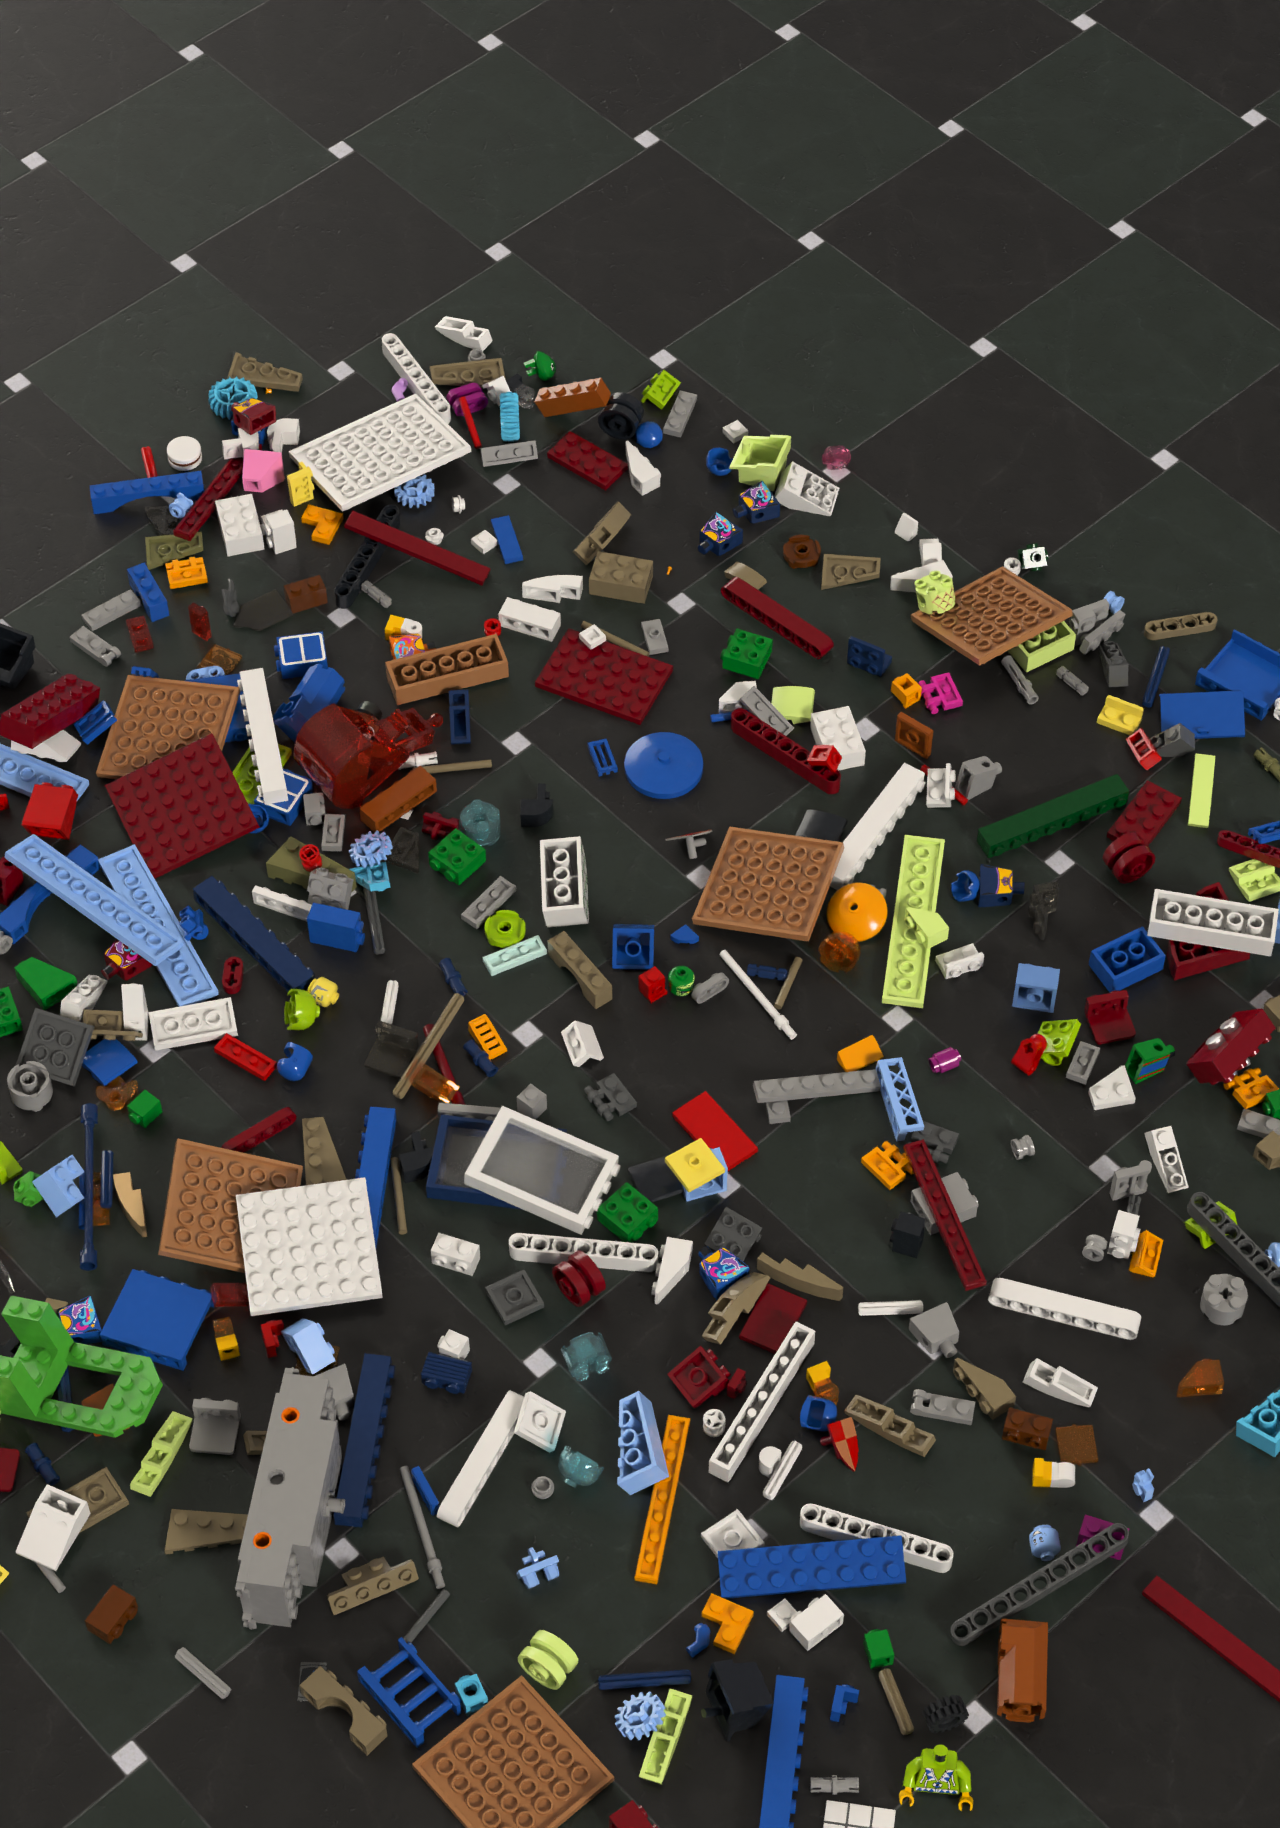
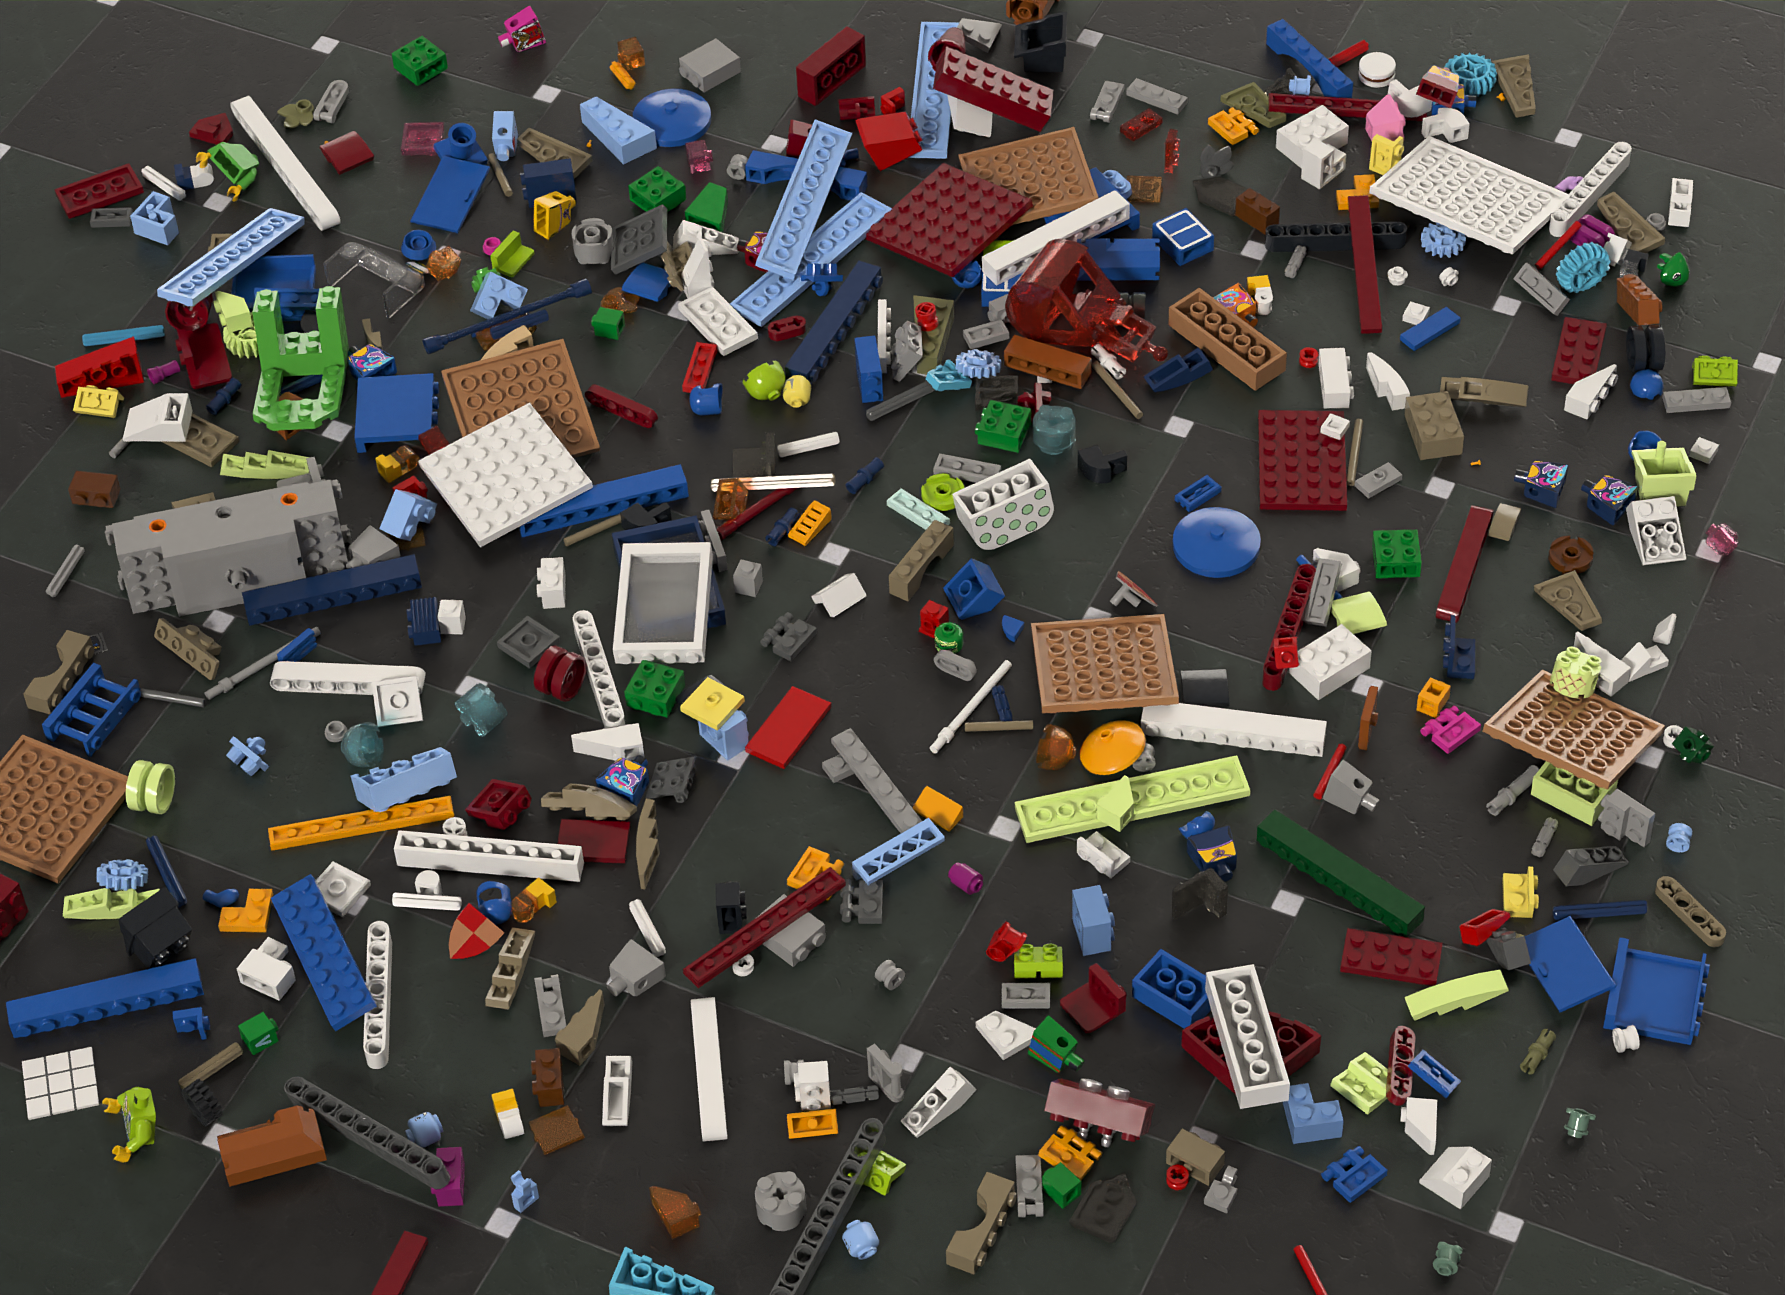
camera: 70 degrees right, 5 degrees down
blue plate [74,700,117,745] -> none
blue arch [127,563,169,622] -> none
blue tile [131,666,159,678] -> none
dark tan wing [302,1117,347,1185] -> none
medium azure brick [455,1674,488,1716] -> none
dark red plate [727,1368,747,1399] -> none
light grey pin [810,1775,859,1795] -> none
white bracket [926,763,956,808] -> none
light grey plate [1079,610,1126,654] -> none
dark red wheel [1103,832,1156,884] -> none

